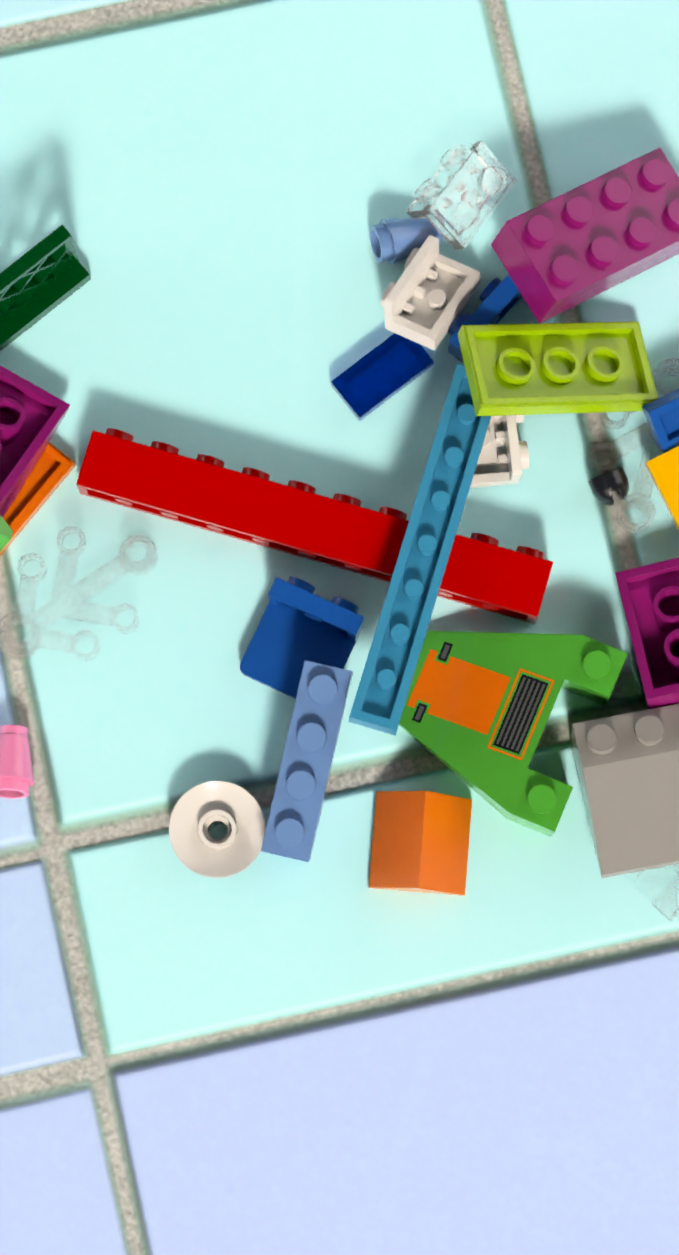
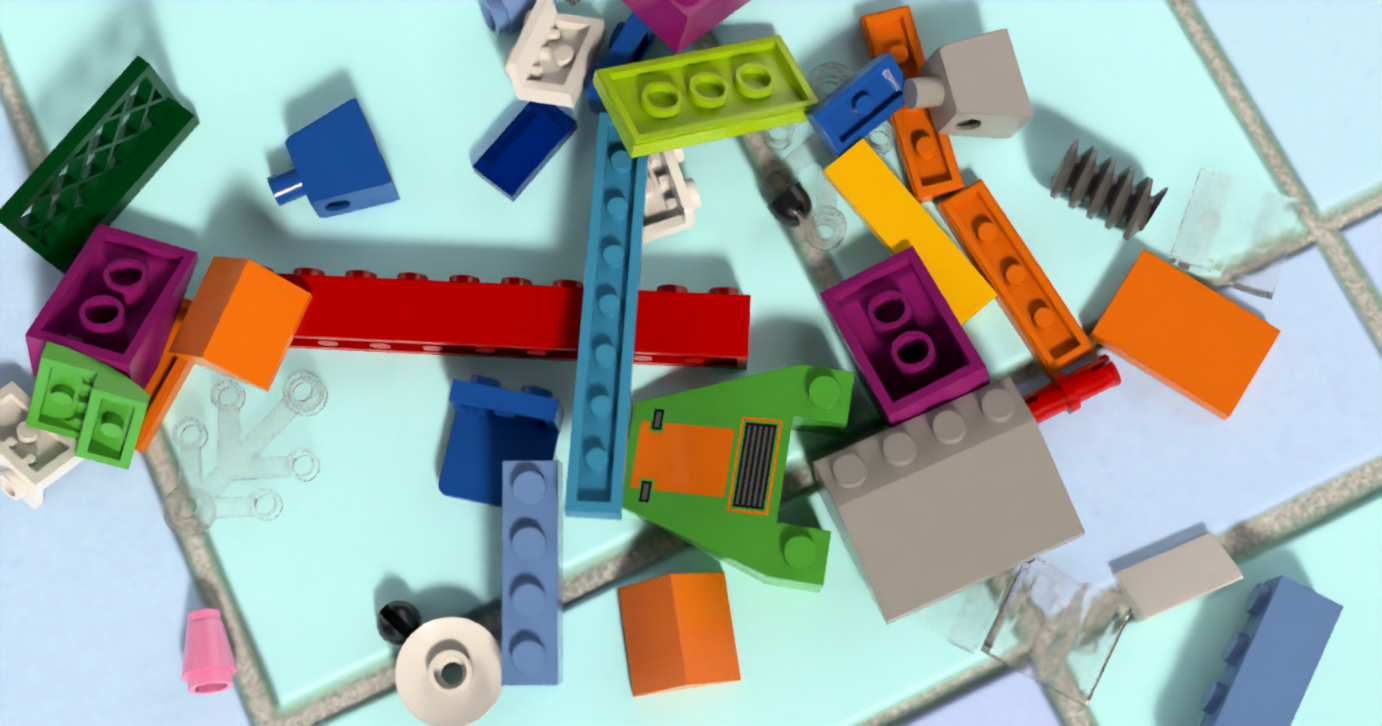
camera: 10 degrees left, 5 degrees down
none -> orange slope [168,256,313,392]
none -> blue torso [267,98,400,218]
none -> black hinge [376,601,422,646]

